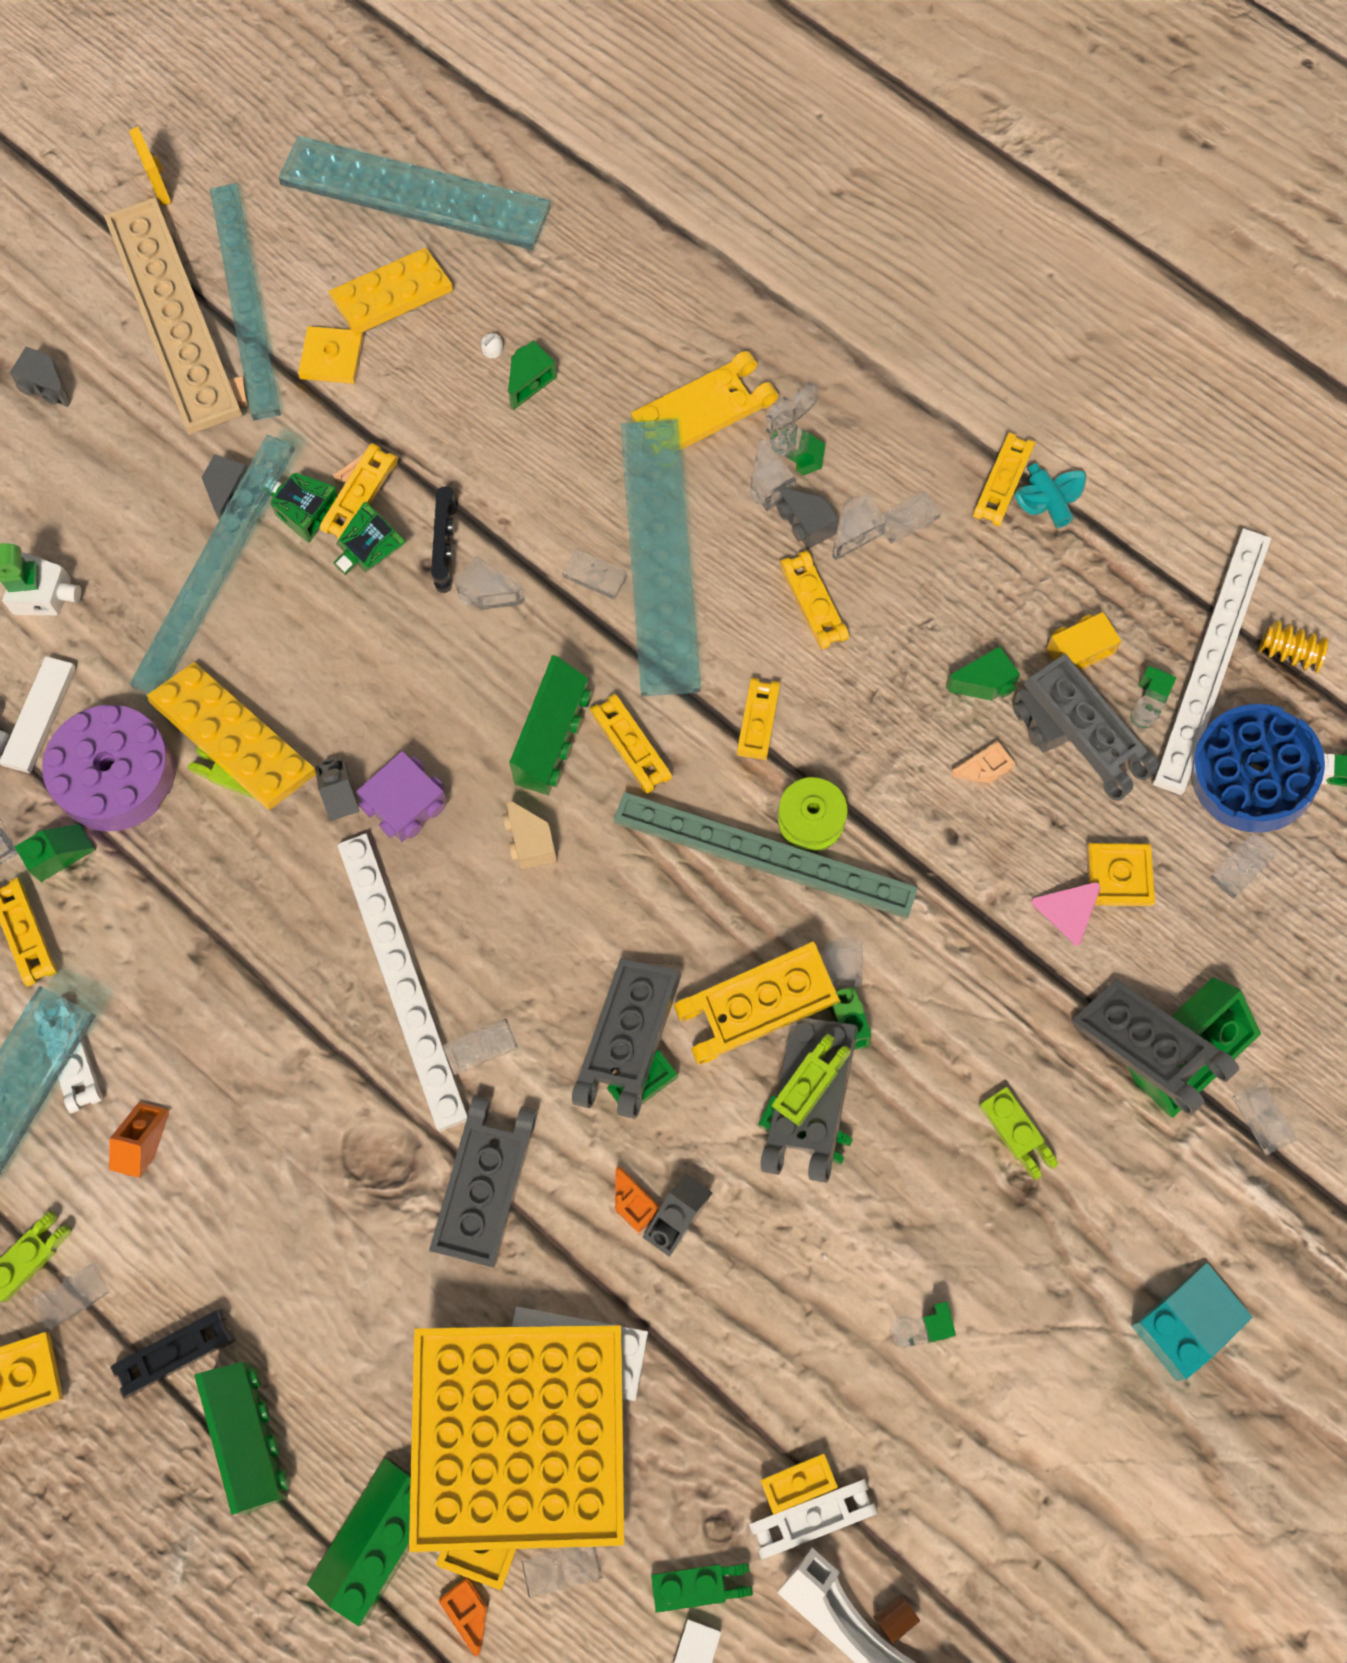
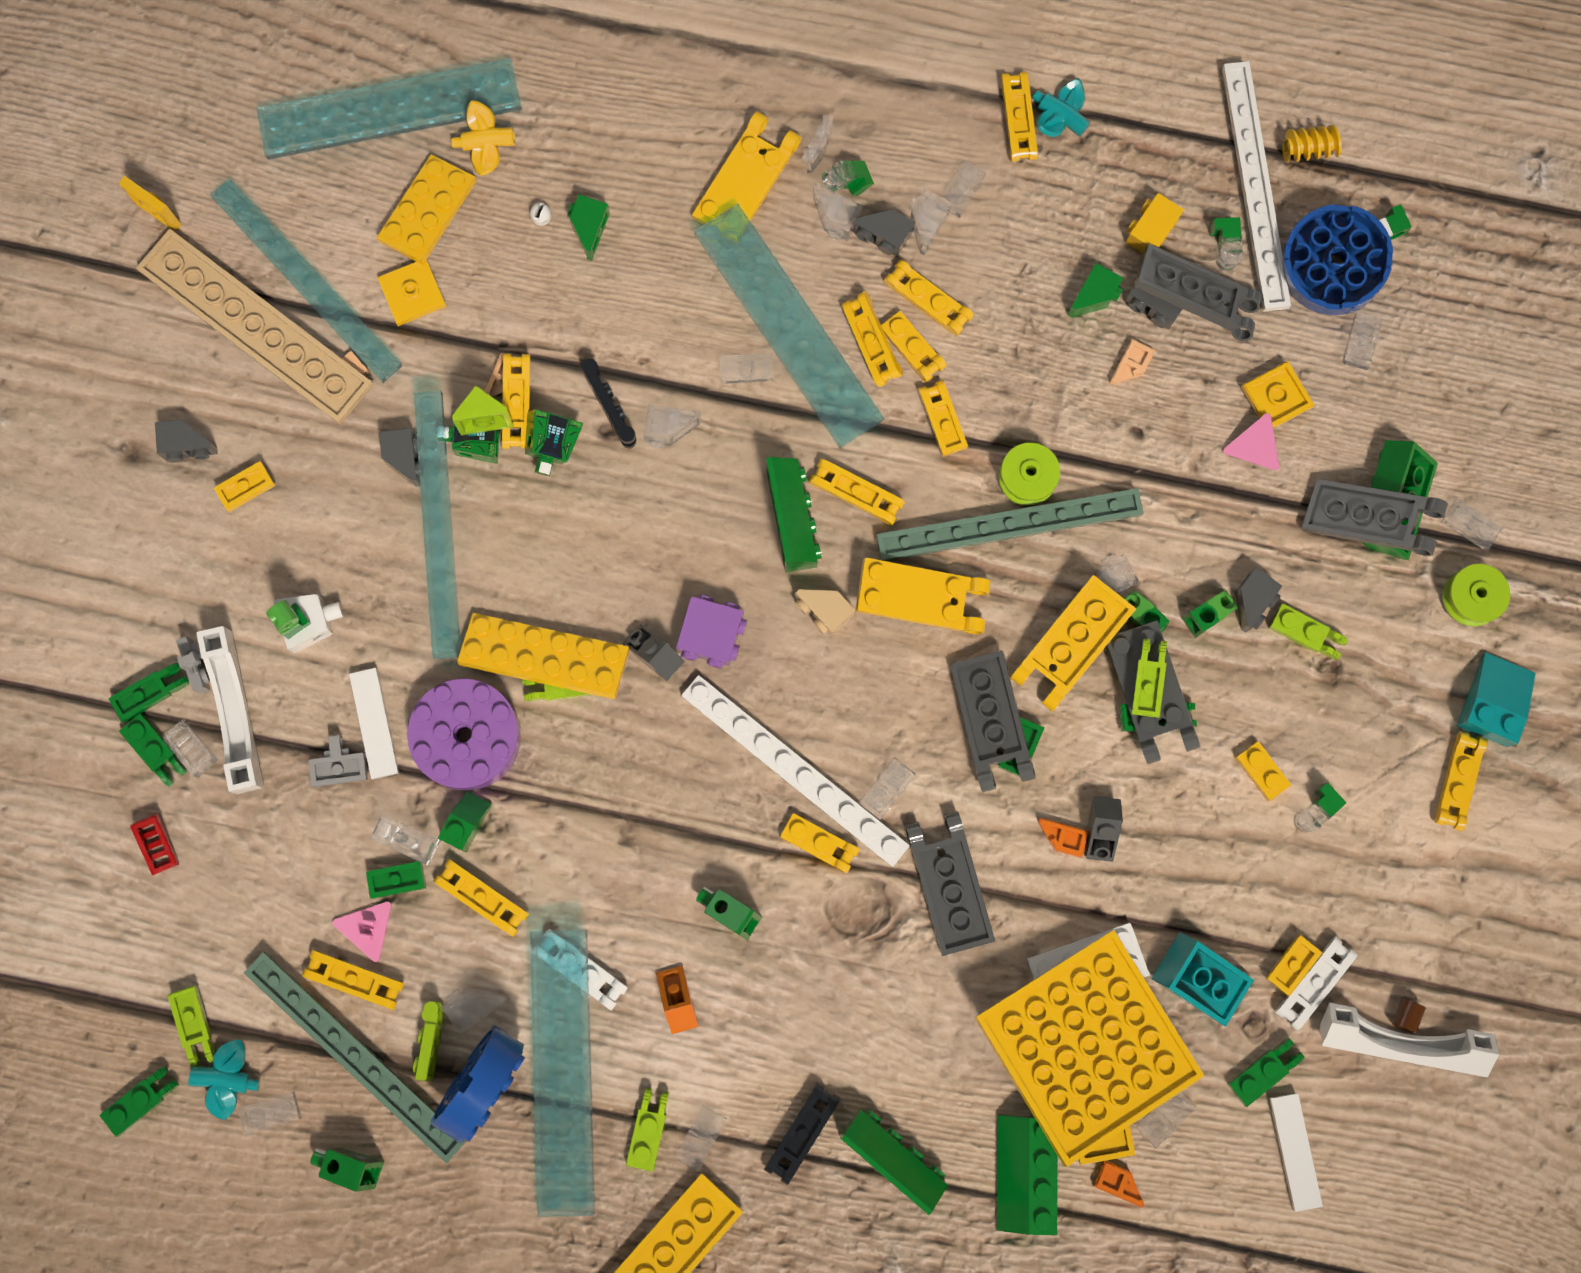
camera: 35 degrees left, 10 degrees up
none -> yellow plate [214,461,276,512]
none -> yellow plant [451,100,516,176]
none -> lime slope [452,385,514,435]
none -> green torso [696,887,762,941]
none -> yellow plate [780,813,860,874]
none -> yellow plate [842,291,903,387]
none -> yellow hinge [855,558,991,635]
none -> yellow plate [881,311,947,382]
none -> teal slope [1151,932,1254,1027]
none -> green leg [1182,590,1239,638]
none -> dark grey slope [1235,567,1282,633]
none -> yellow plate [1235,741,1292,801]
none -> yellow plate [1434,731,1488,832]
none -> lime wheel [1442,564,1511,627]

